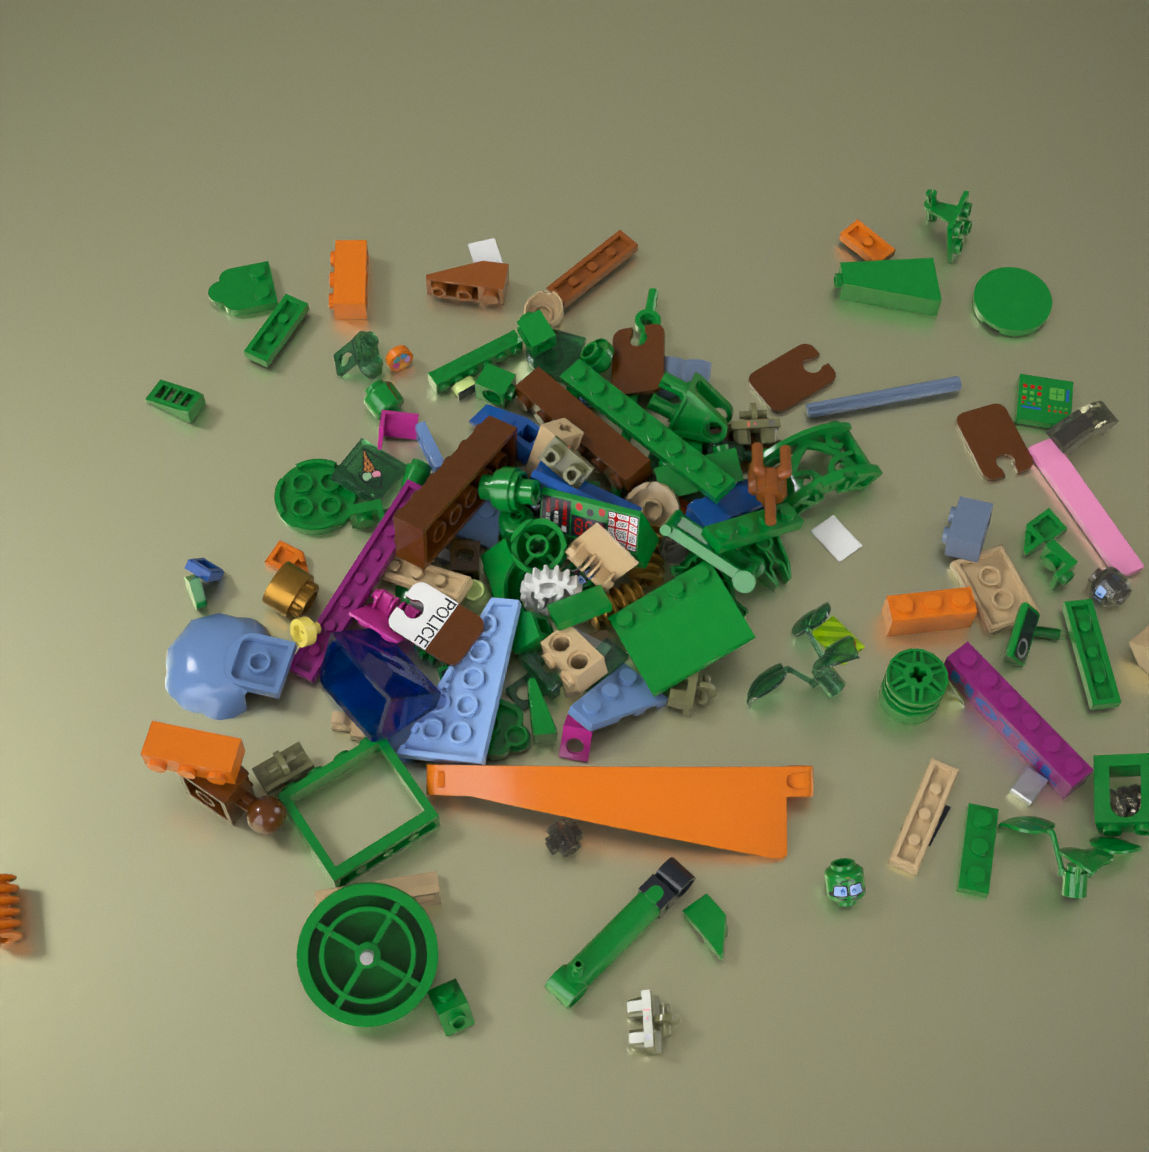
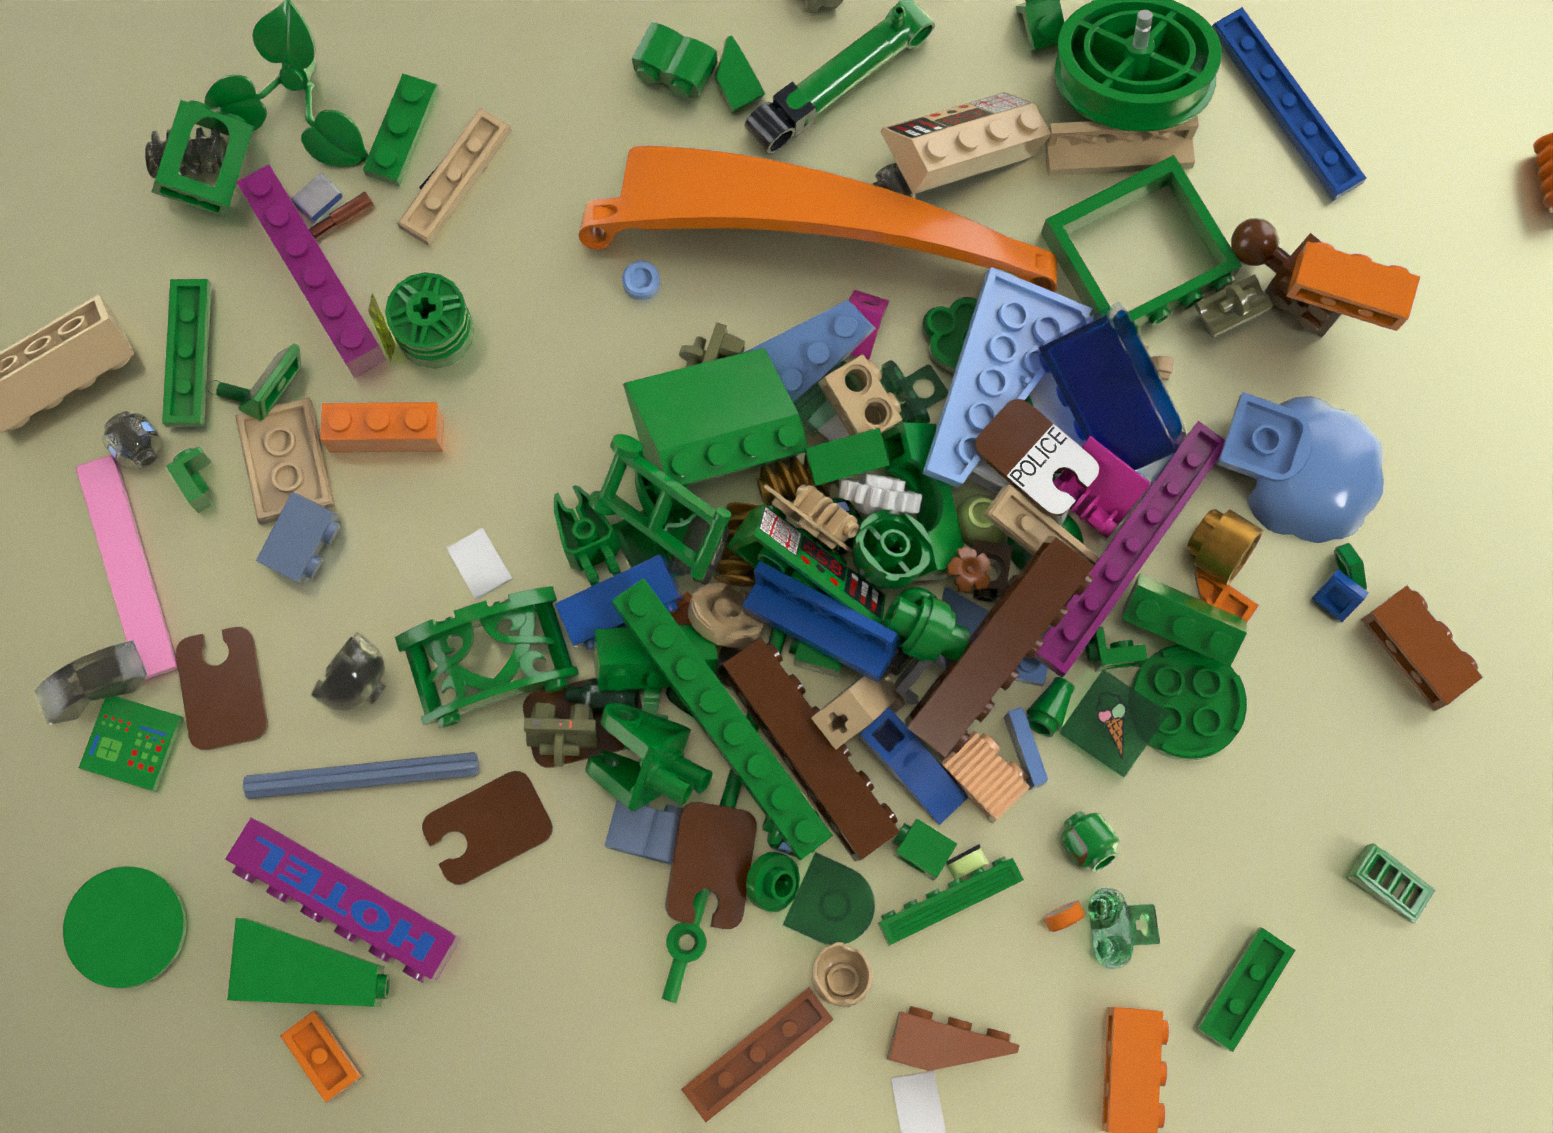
camera: 175 degrees left, 15 degrees up
green plate [208,261,278,316] -> none
light yellow tile [290,616,321,648] -> none
dark pink bracket [377,410,419,450] -> none
green brick [516,309,556,358] -> none
green slope [527,678,558,744] -> none
olive hips [538,435,595,489] -> none
green plate [701,503,804,554] -> none
clear green plant [747,602,860,707] -> none
dark orange plant [748,442,792,526] -> none
clear neon green sticker [811,616,865,665] -> none
green head [824,858,866,907] -> none
green plate [924,189,972,264] -> none
green slope [1023,508,1067,557] -> none
none -> magenta brick [225,817,462,983]
none -> copper pin [309,191,374,239]
none -> clear smoke cylinder [310,632,386,712]
none -> light blue tile [622,261,660,300]
none -> green brick [632,22,718,98]
none -> tan slope [880,92,1051,194]
none -> light nougat brick [940,731,1030,823]
none -> dark orange plant [945,546,991,594]
none -> green brick [1122,573,1247,667]
none -> blue tile [1212,7,1367,201]
none -> dark orange brick [1361,585,1483,711]

